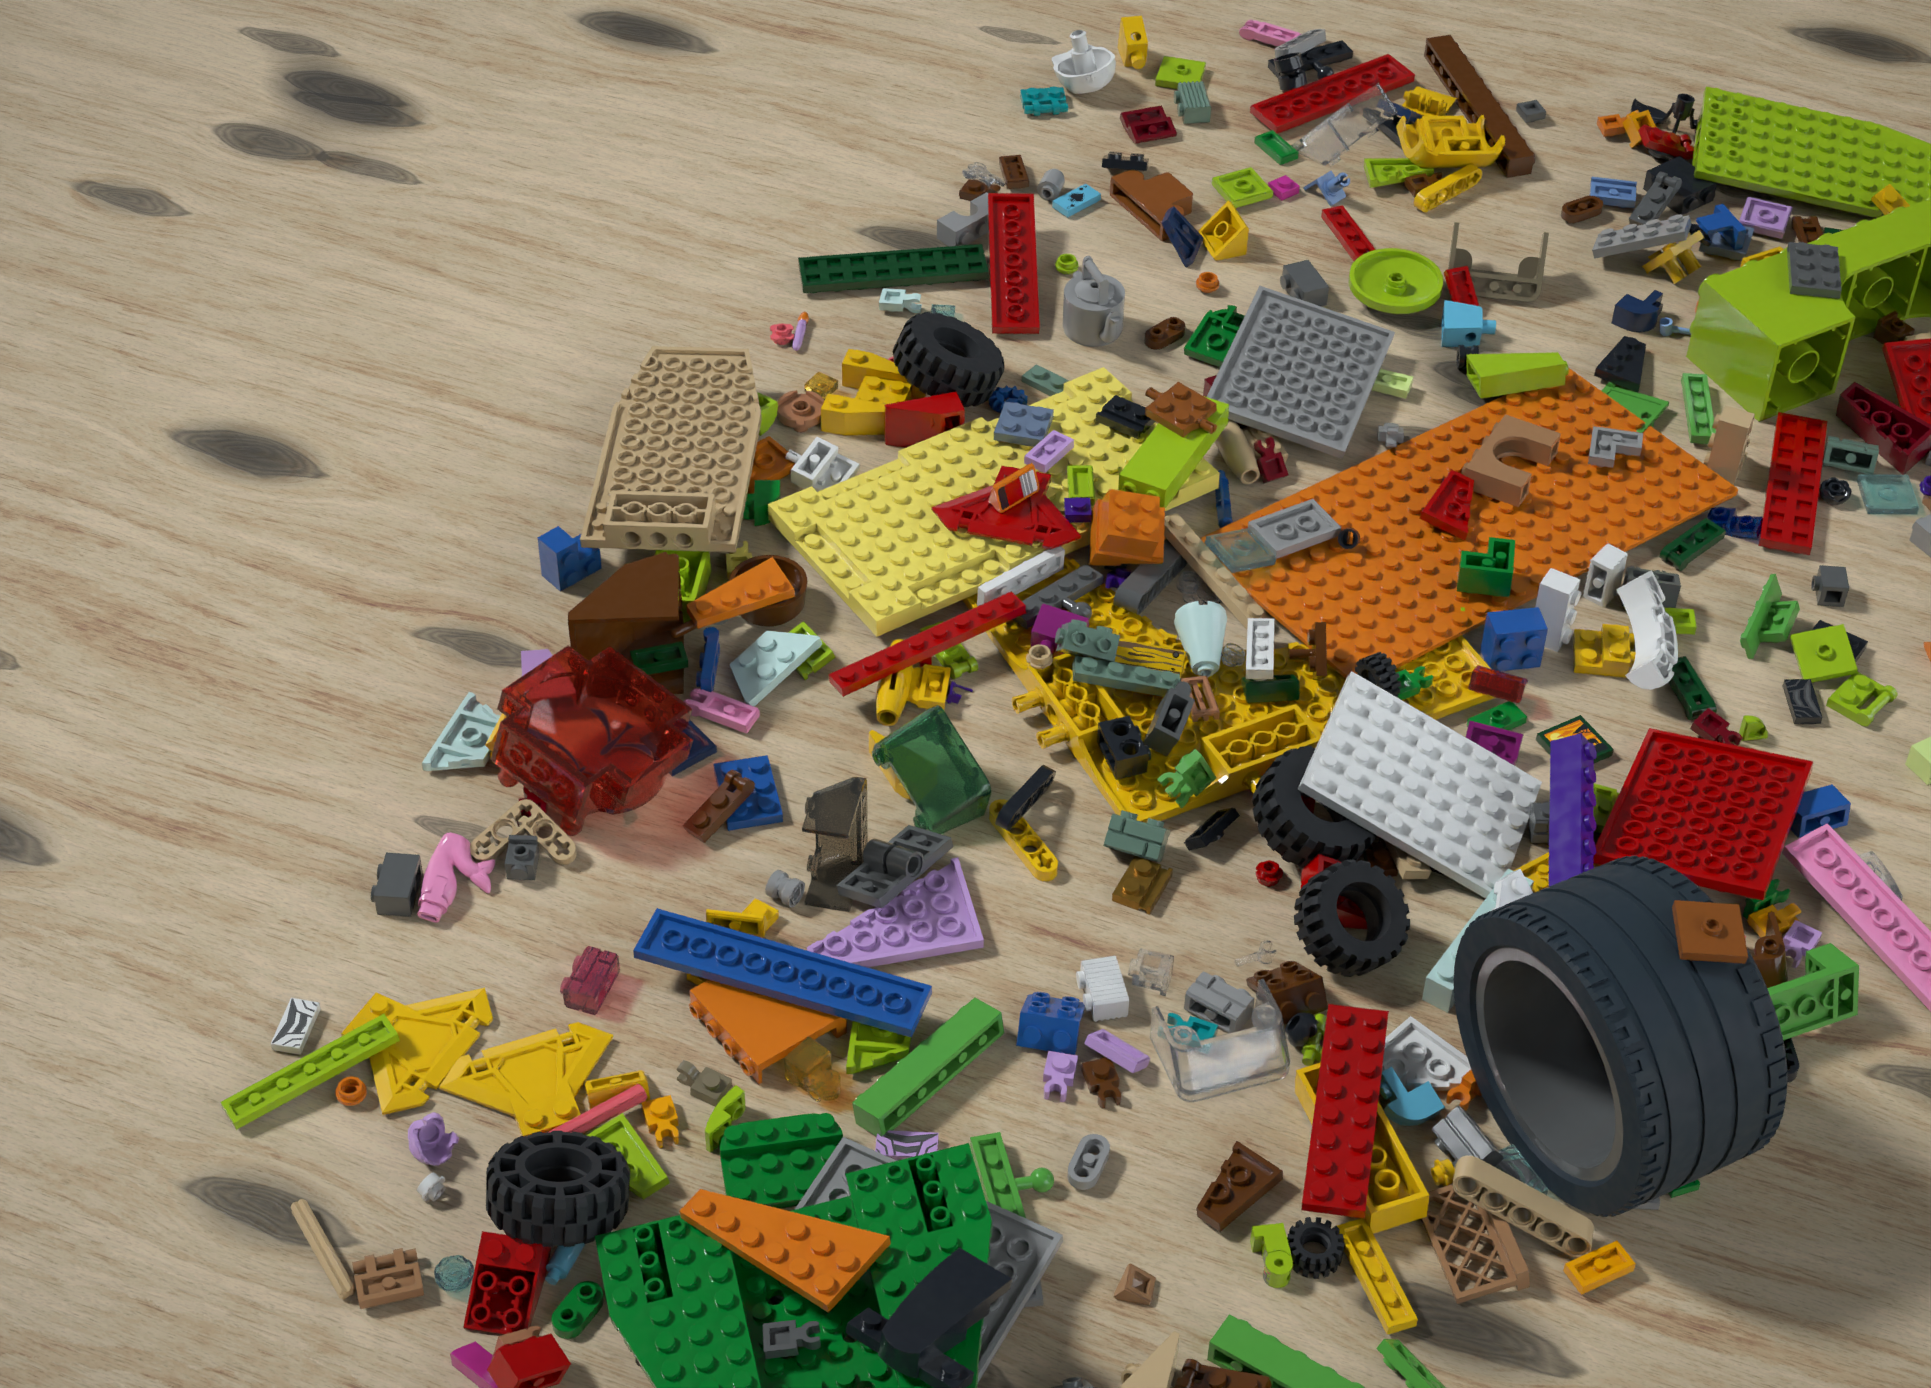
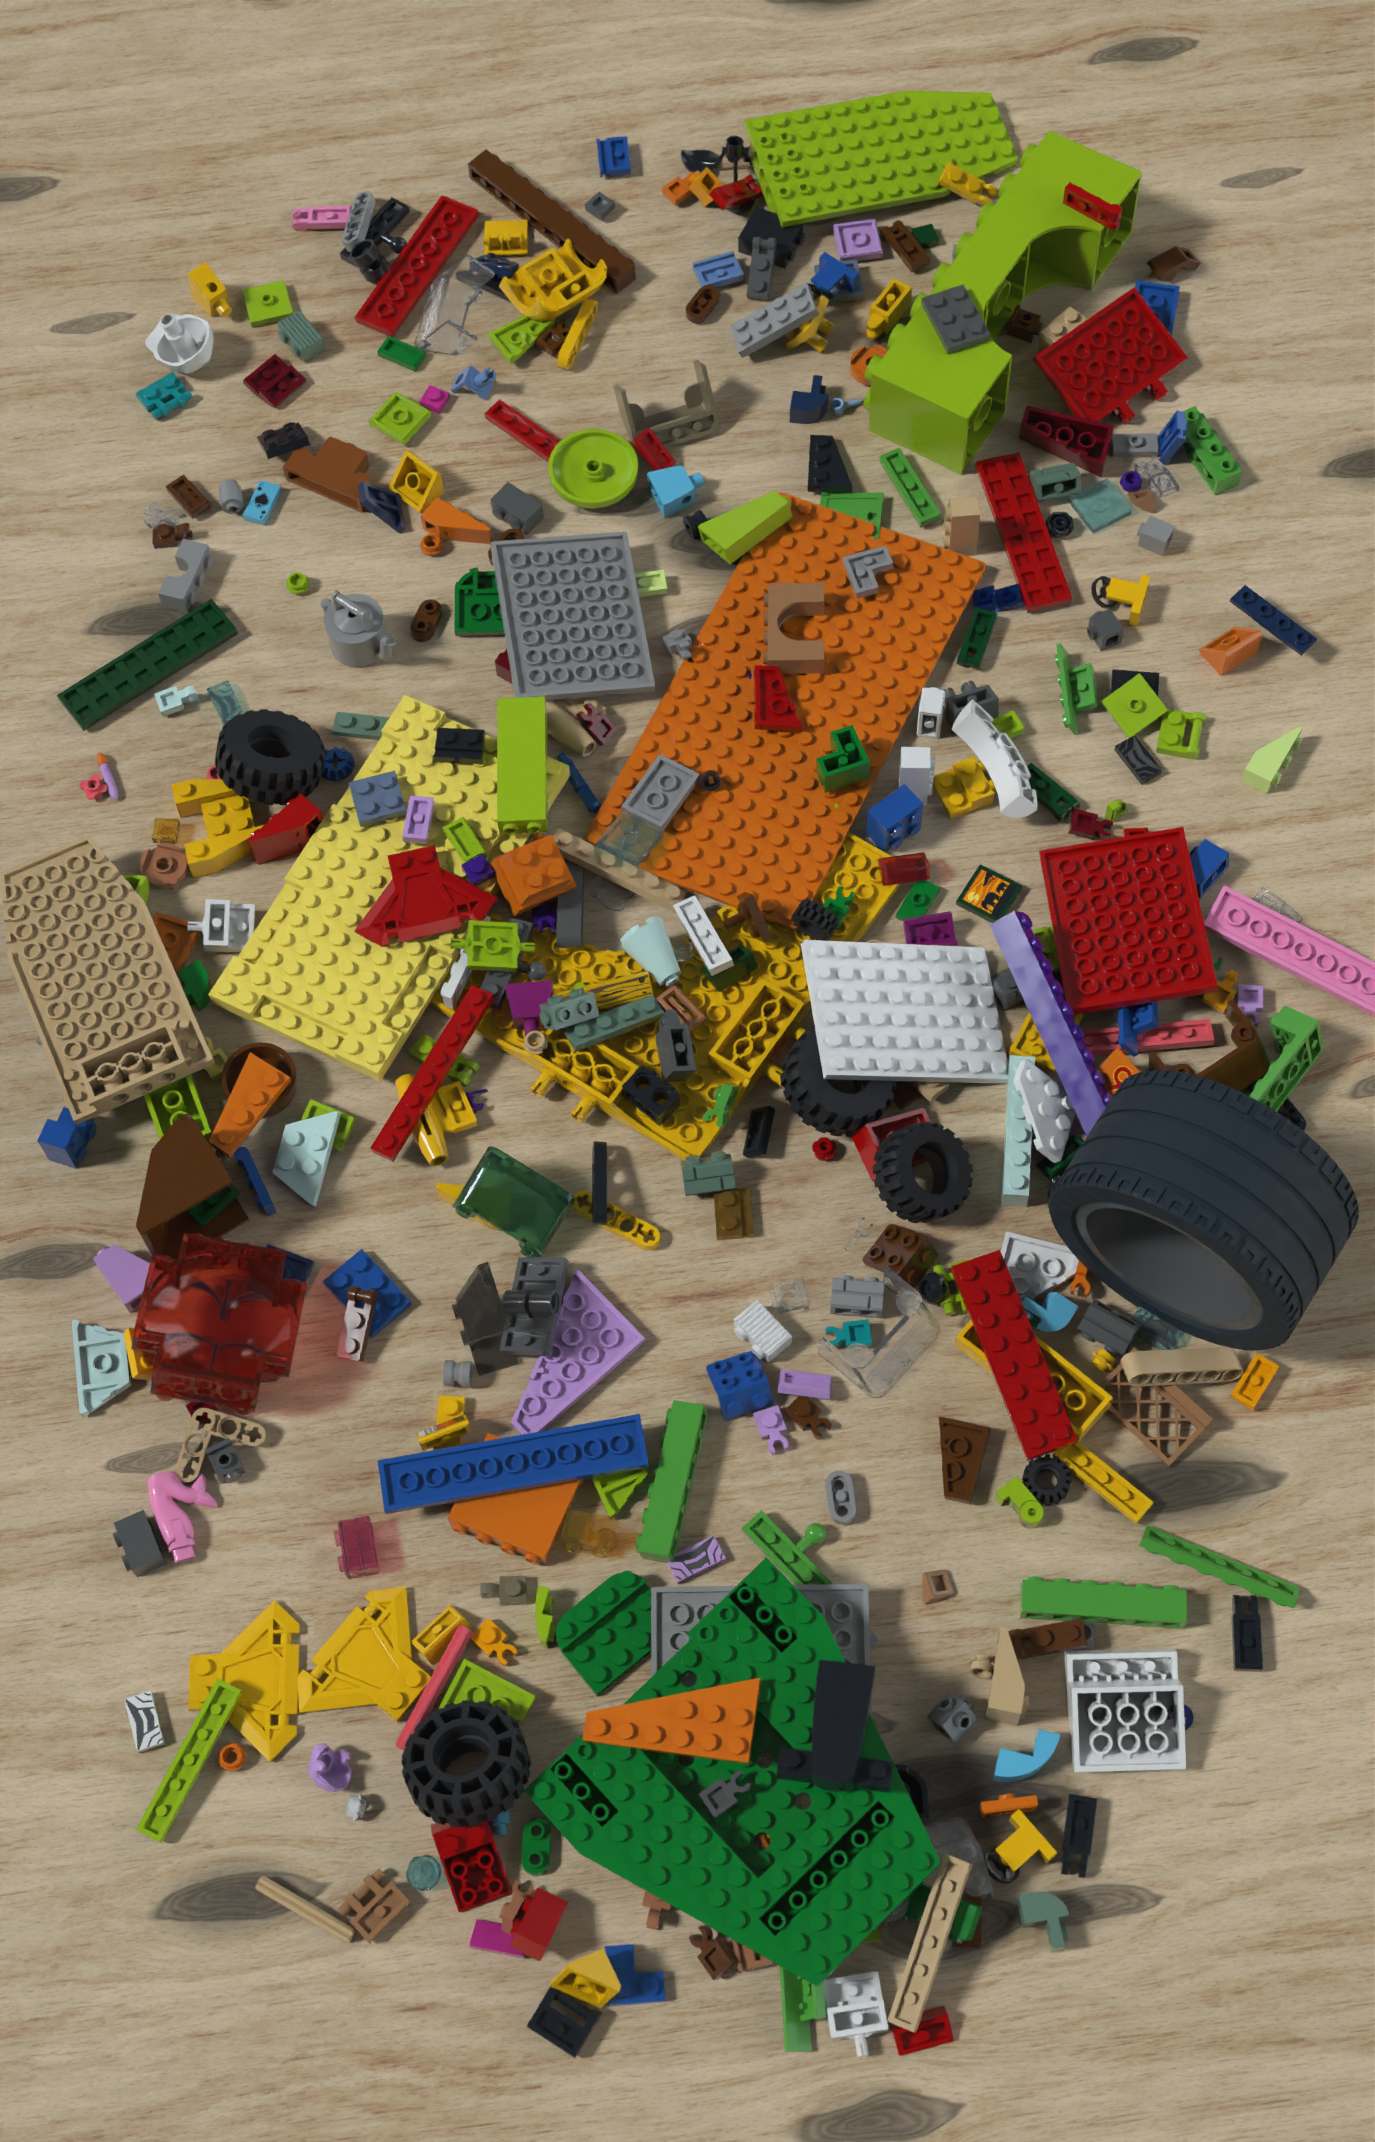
camera: 25 degrees left, 20 degrees up
bright pink hinge [681,688,760,734] -> none
red plate [988,193,1040,334] -> none
slope [989,463,1039,513] -> none
dark orange plate [1145,382,1217,438] -> none
dark orange plate [1672,900,1748,964] -> none
none -> orange slope [421,497,493,544]
none -> lime plate [450,920,535,972]
none -> blue plate [596,136,631,177]
none -> yellow piece [1091,574,1150,626]

